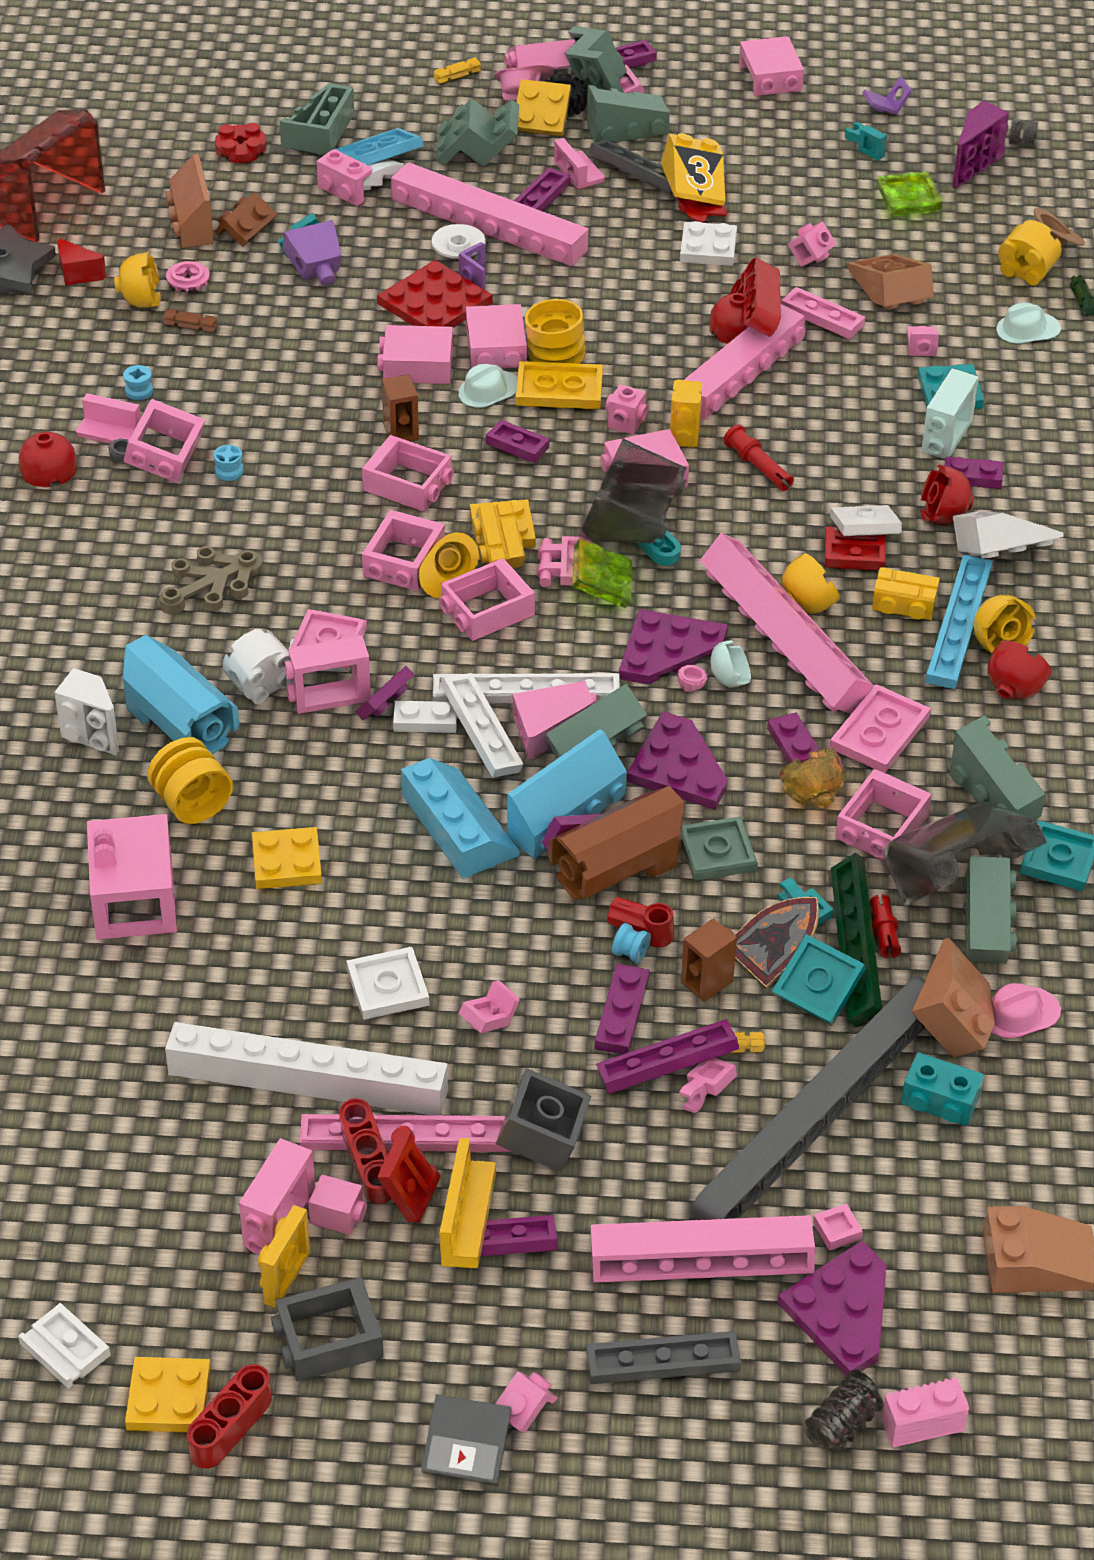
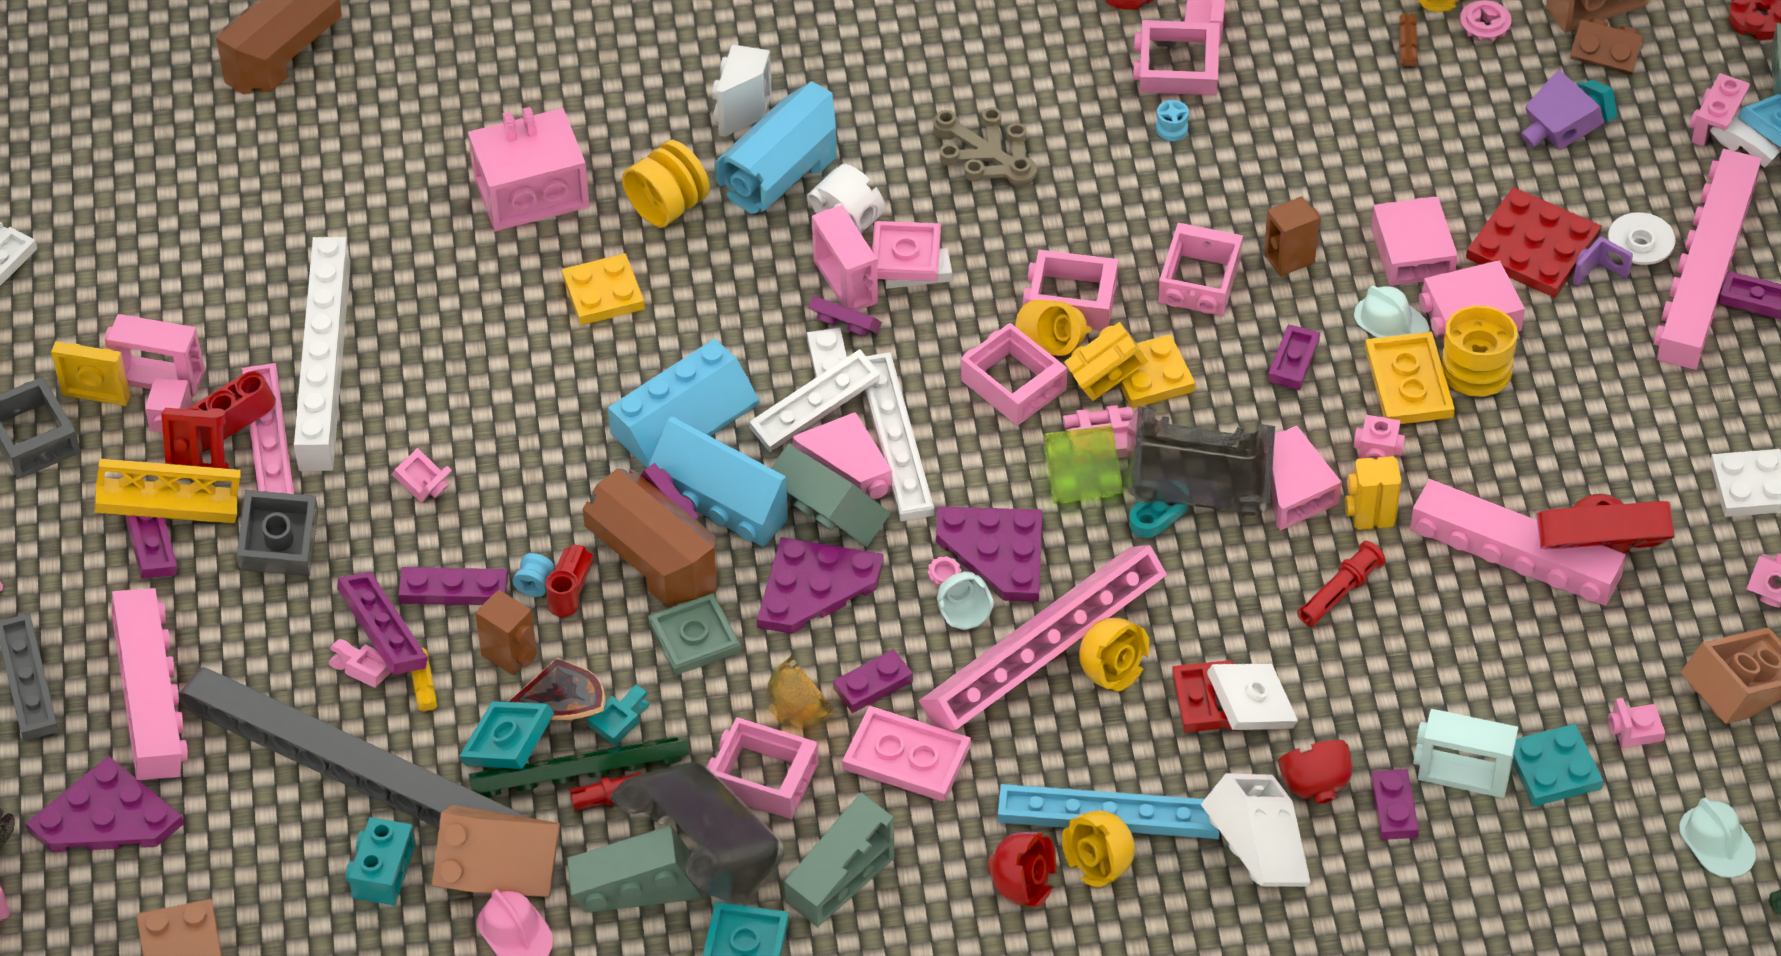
camera: 80 degrees right, 5 degrees up
medium azure wheel [123,365,153,400] -> none
white plate [346,947,429,1020] -> none
bright pink plate [781,287,865,339] -> none
bright pink plate [813,1203,863,1251] -> none
yellow brick [872,567,940,621] -> none

